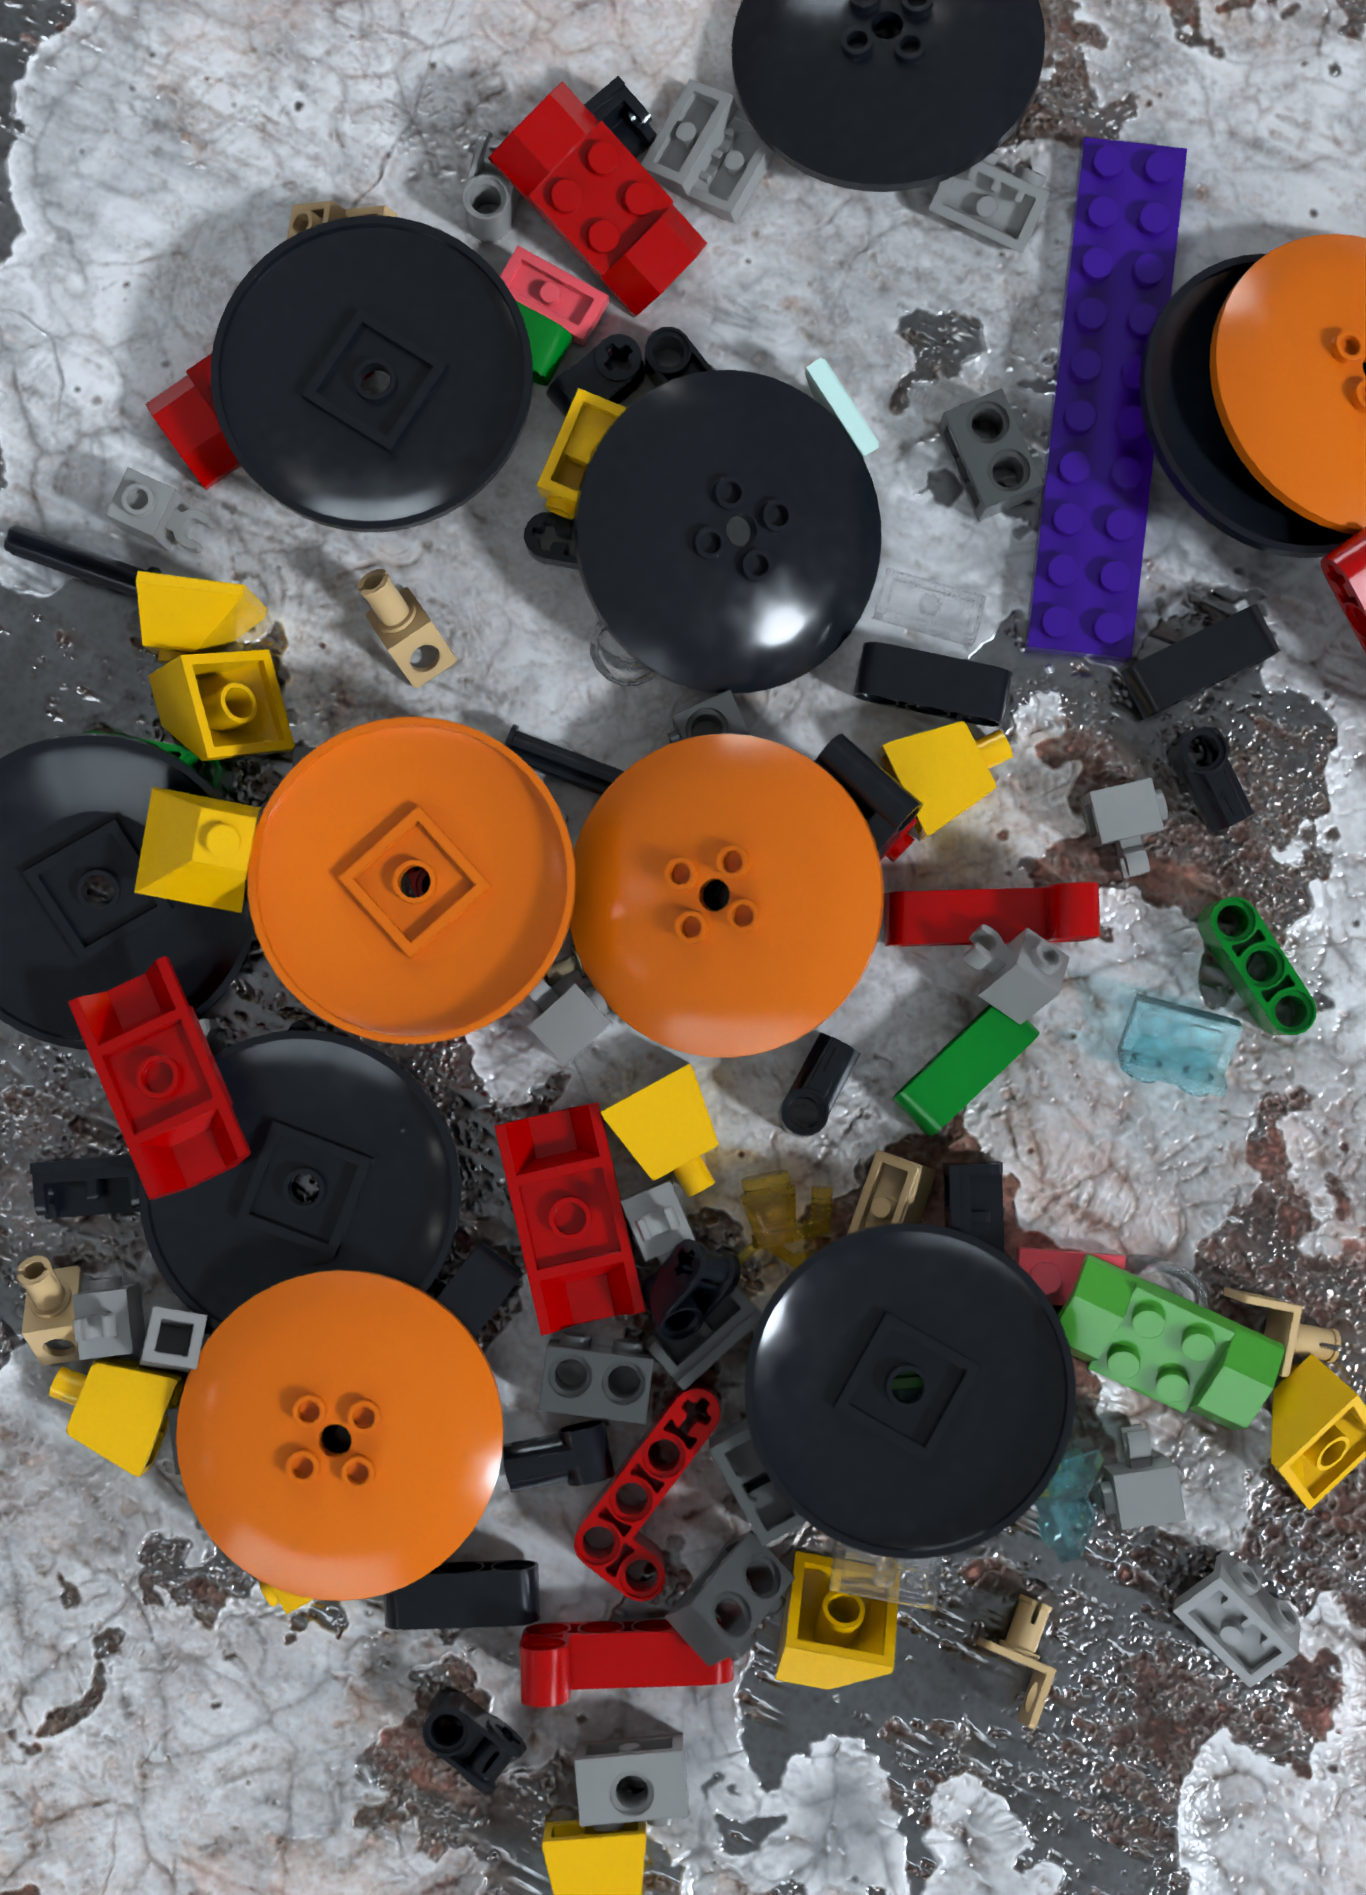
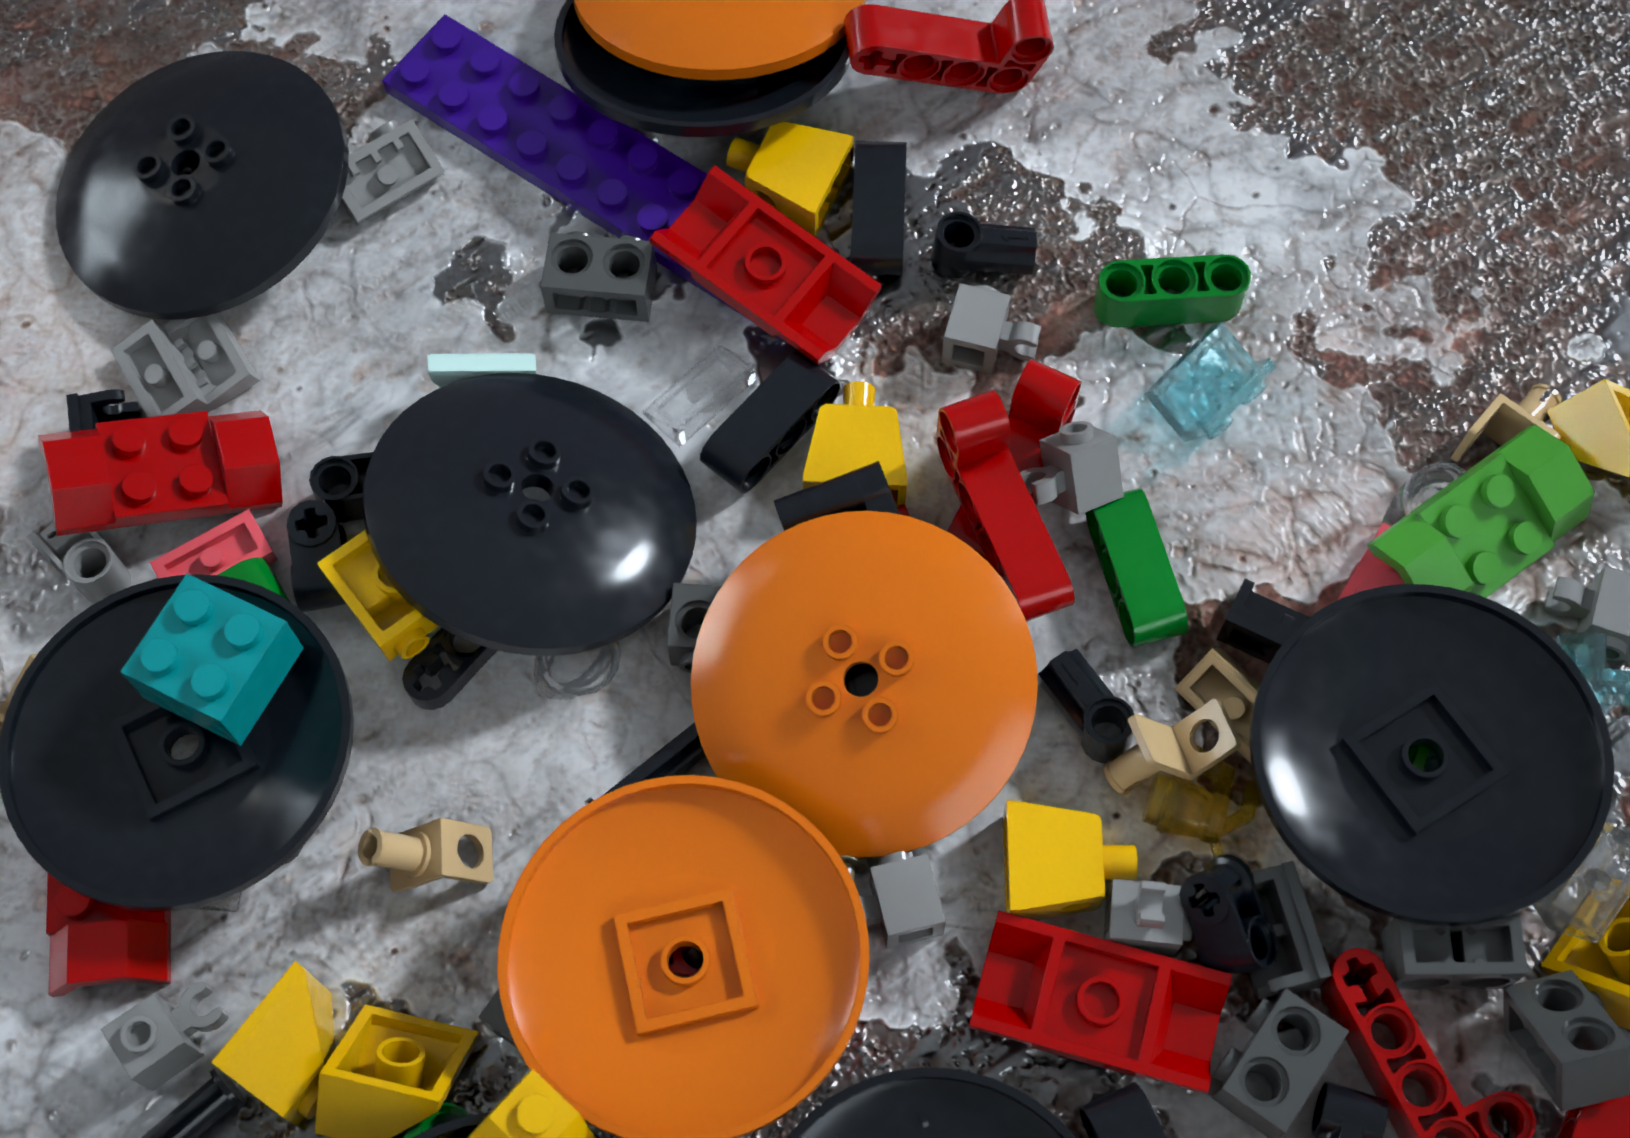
camera: 65 degrees left, 20 degrees down
none -> teal brick [120,574,304,746]
none -> red piece [650,165,882,364]
none -> yellow torso [726,121,854,238]
none -> red beam [936,390,1075,622]
none -> tan bracket [1103,699,1241,795]

